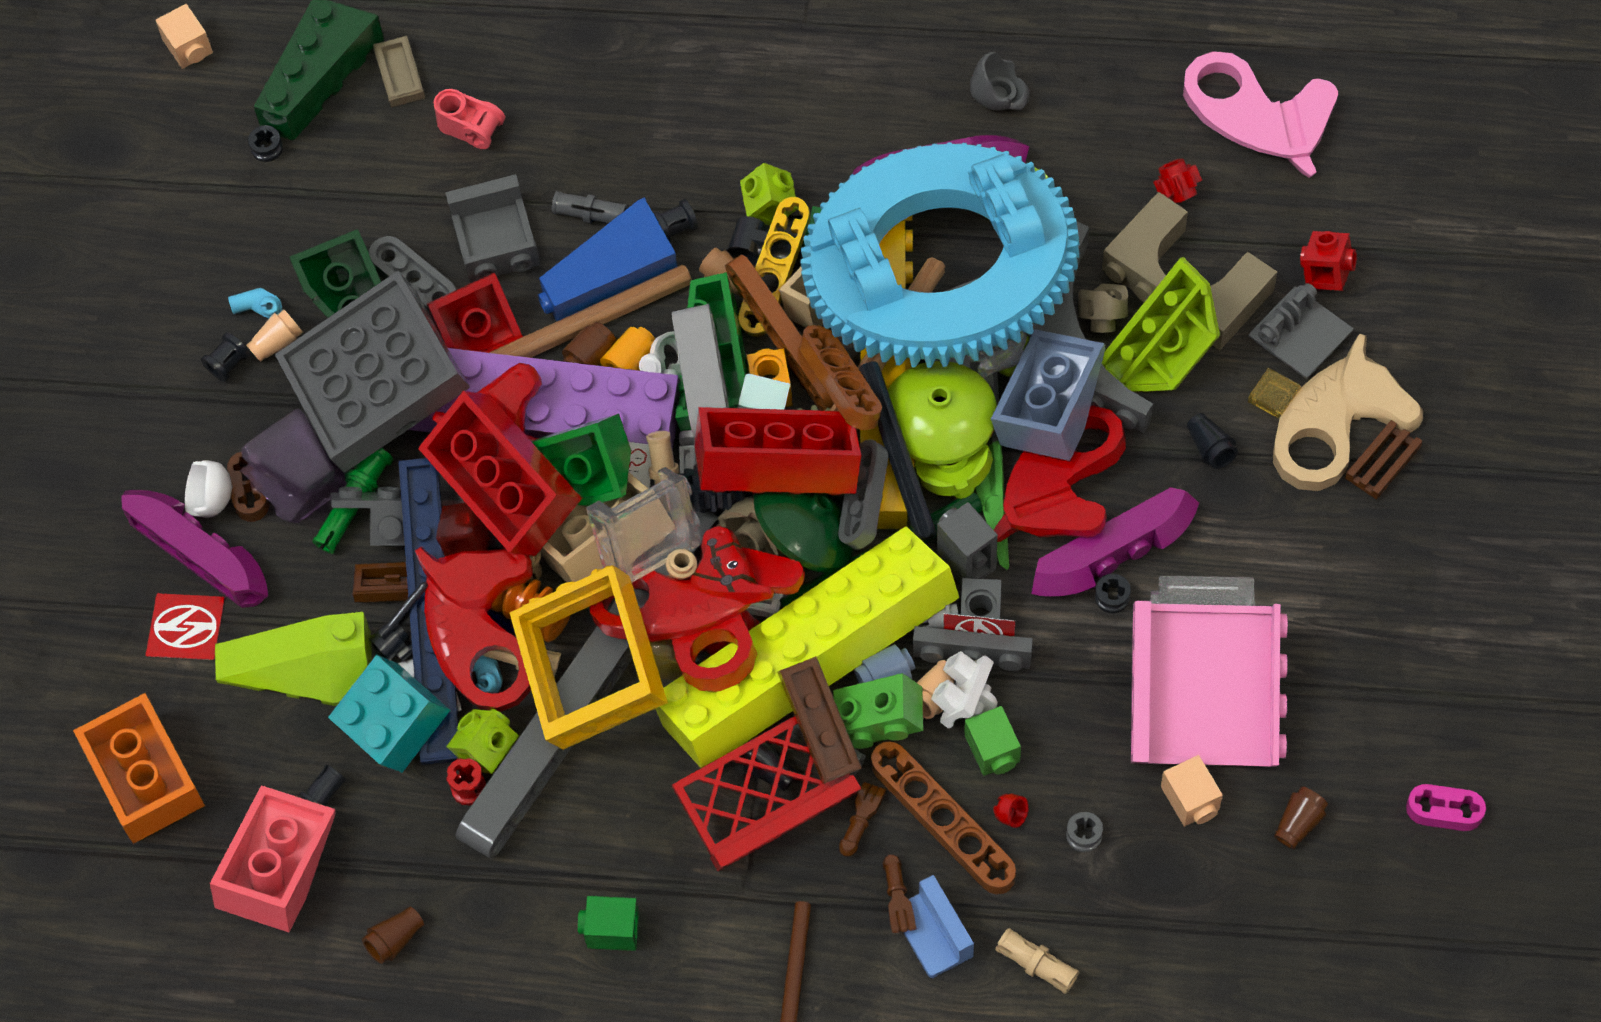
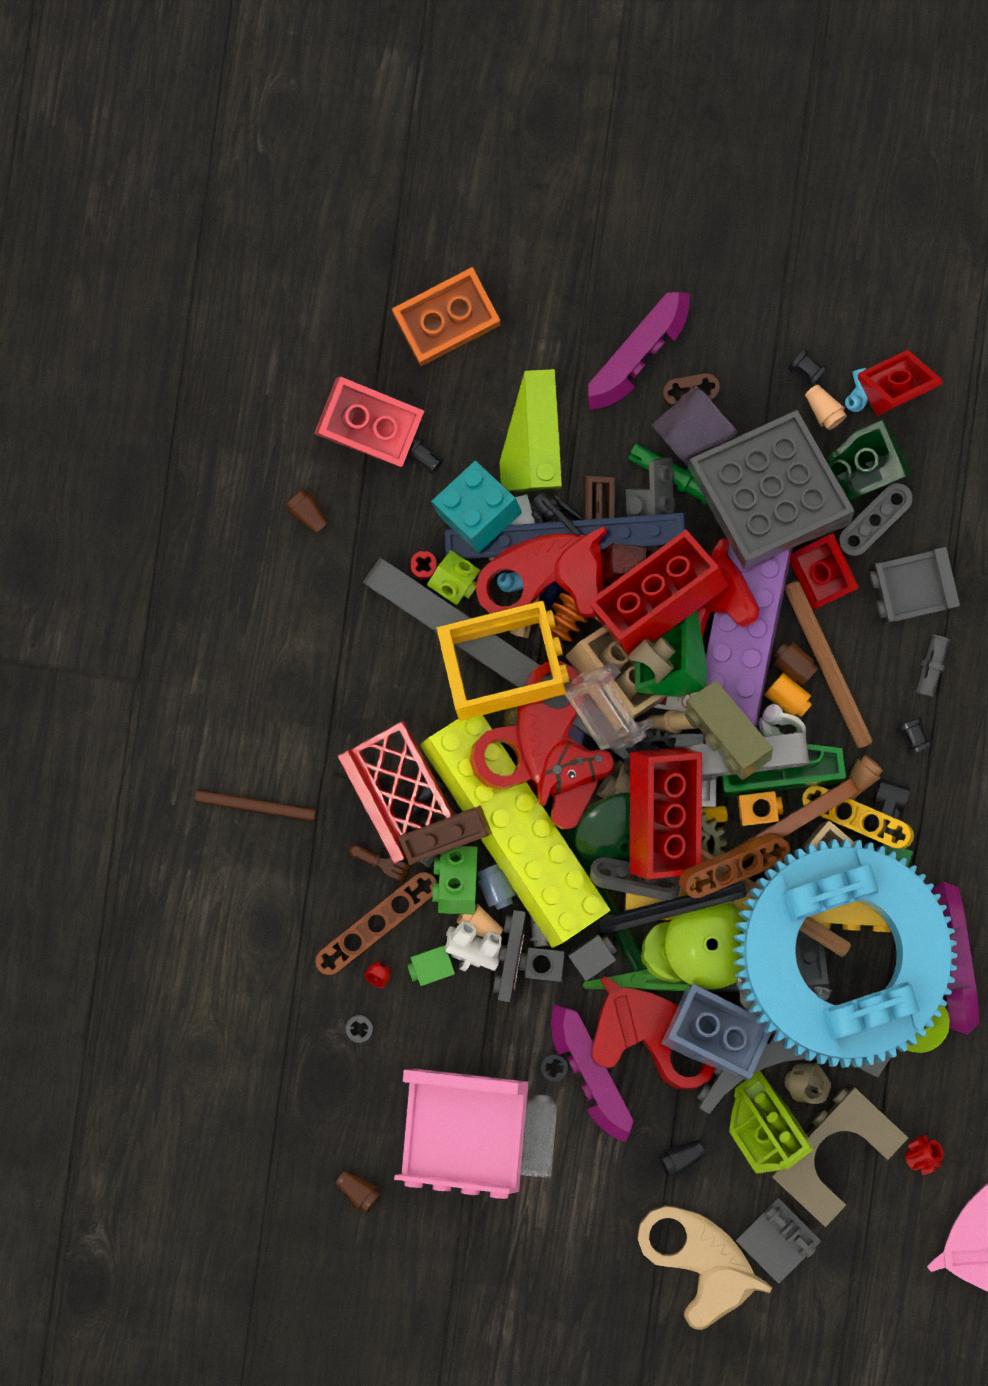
camera: 90 degrees right, 25 degrees up
red sticker [145,593,225,660] -> none
white hair [185,460,232,518] -> none
blue slope [538,198,677,321] -> none
green brick [578,896,640,951] -> none
tan pin [666,549,697,580] -> none
light aqua panel [737,374,790,409] -> none
lime brick [740,163,798,226] -> none
reddish brown piece [883,854,917,933] -> none
medium blue panel [903,875,974,978] -> none
tan pin [995,928,1079,994] -> none
light nougat brick [1161,755,1223,827] -> none
clear yellow tile [1248,368,1301,419] -> none
red brick [1300,231,1357,291] -> none
reddish brown tile [1345,420,1423,500] -> none
dark pink beam [1406,784,1486,831] -> none
none -> dark tan piece [628,637,676,684]
none -> olive brick [685,680,773,780]
none -> red slope [858,350,942,416]

